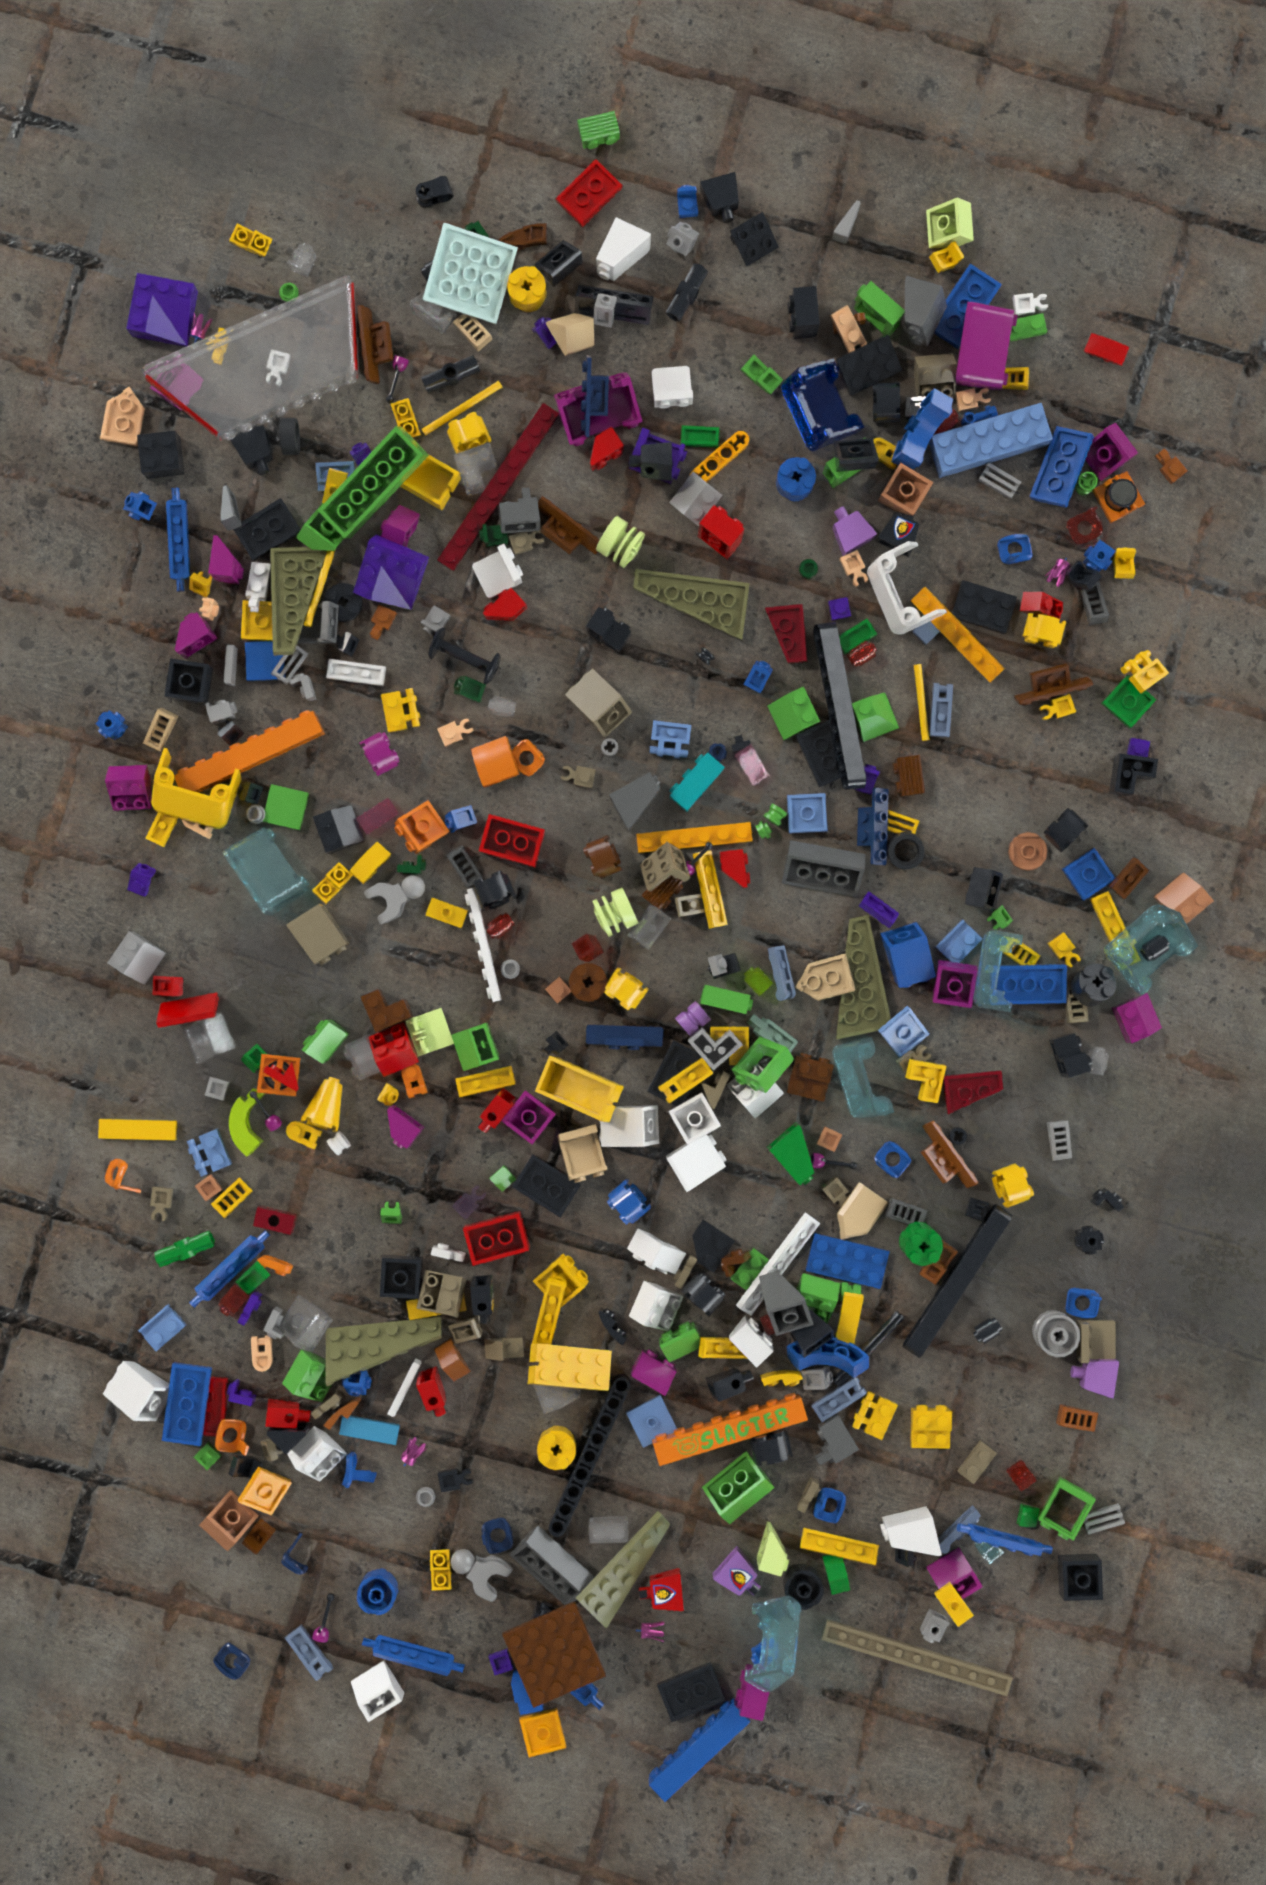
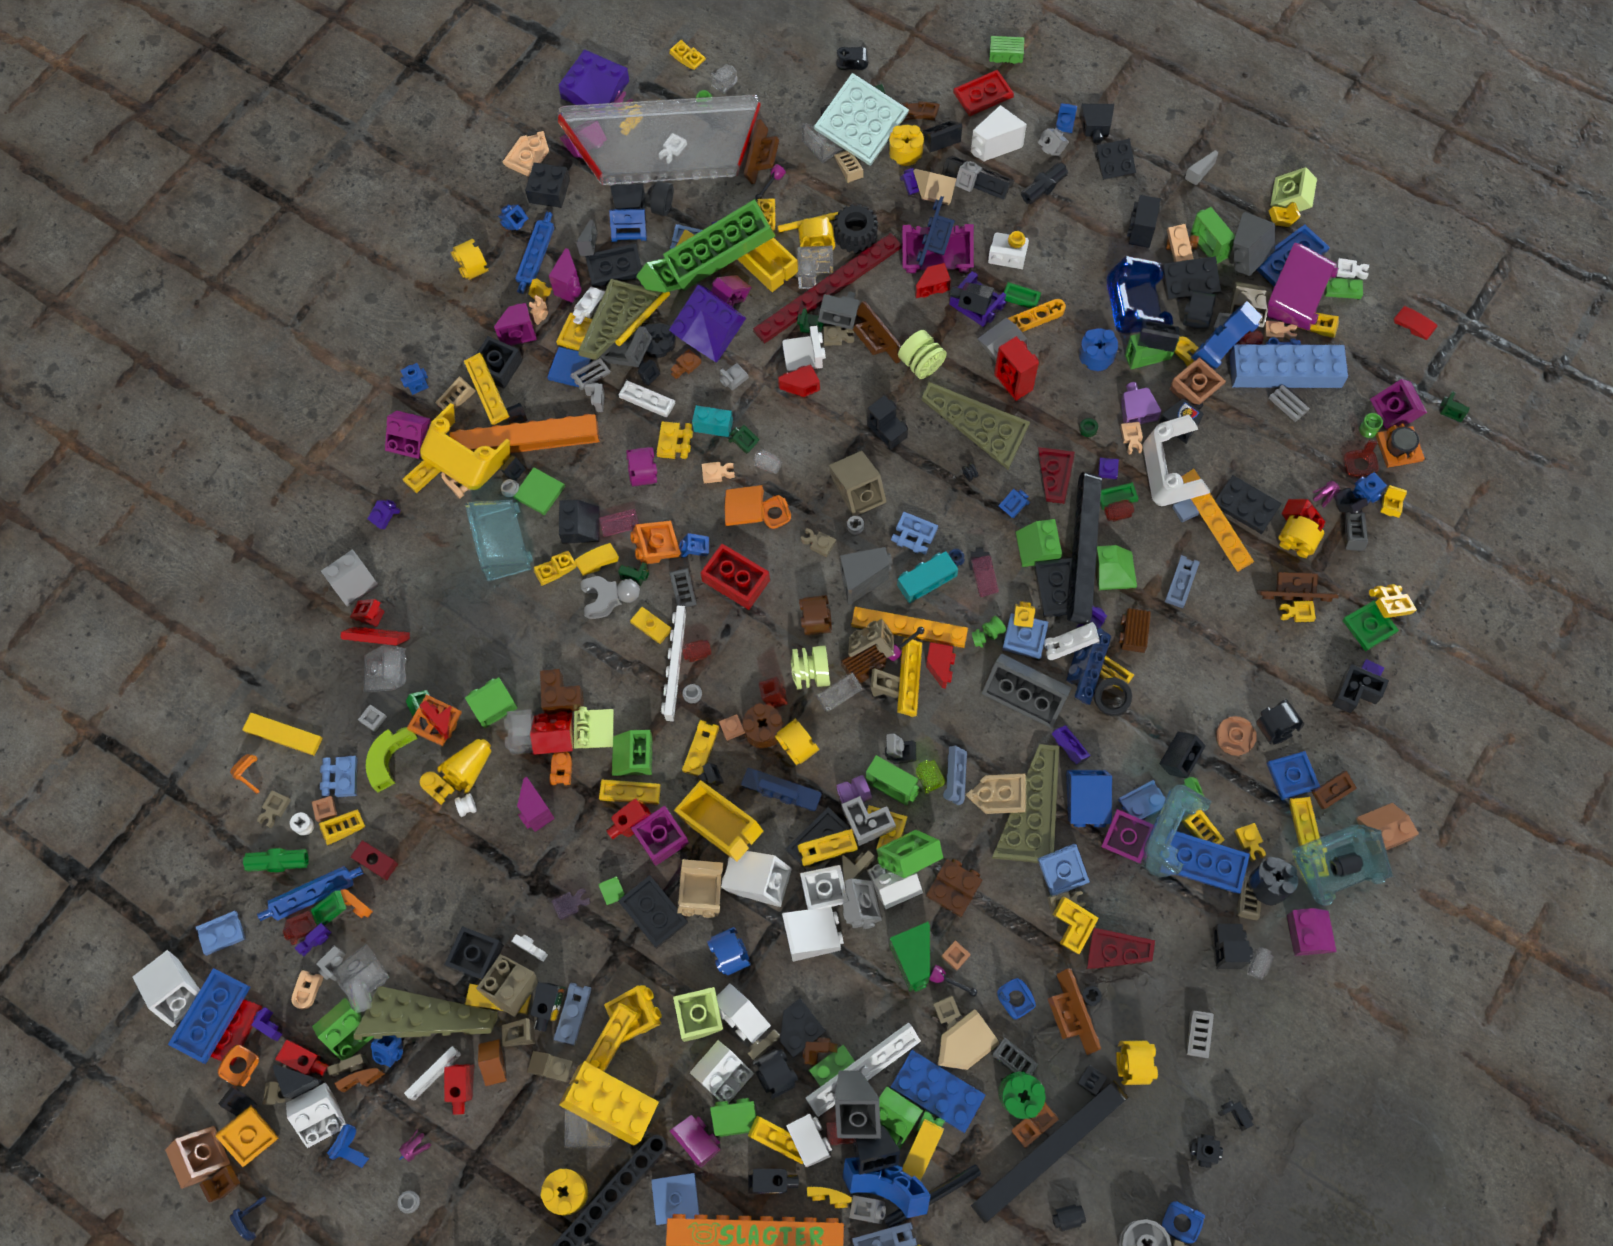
camera: 20 degrees right, 20 degrees down
bright green tile [194,1441,222,1470] -> none
light grey brick [205,700,237,725] -> none
light grey tile [224,645,238,686] -> none
hinge [250,1091,282,1131] -> none
dark tan slope [287,904,349,966] -> none
dark azure tile [339,1415,400,1445] -> none
yellow plate [377,1083,399,1106] -> none
bright green tile [380,1202,402,1224] -> none
black piece [421,355,480,394] -> none
black hose [428,628,501,684] -> none
black plate [438,1468,473,1492] -> none
red brick [463,1211,530,1266] -> none
black brick [472,871,517,911] -> none
black slope [598,1308,627,1346] -> none
bright green slope [740,355,783,395] -> none
sand green hinge [746,1014,798,1053] -> none
clear light blue windscreen [832,1036,894,1118] -> none
yellow bar [914,664,930,741] -> none
blue piece [997,534,1032,564] -> none
blue plate [1029,426,1094,508] -> none
dark orange plate [1155,448,1188,484] -> none
none -> white wheel [290,813,314,836]
none -> clear brick [345,979,372,1013]
none -> yellow brick [450,239,489,280]
none -> yellow tile [464,353,509,425]
none -> sand blue plate [554,983,591,1046]
none -> blue plate [609,209,647,242]
none -> yellowish green slope [673,987,723,1042]
none -> yellow plate [682,720,719,777]
none -> teal brick [692,405,733,437]
none -> black tyre [834,204,878,253]
none -> light grey plate [842,878,882,929]
none -> yellow plate [1008,231,1026,248]
none -> yellow bracket [1014,601,1035,627]
none -> white plate [1044,622,1100,660]
none -> dark green bracket [1440,391,1470,422]

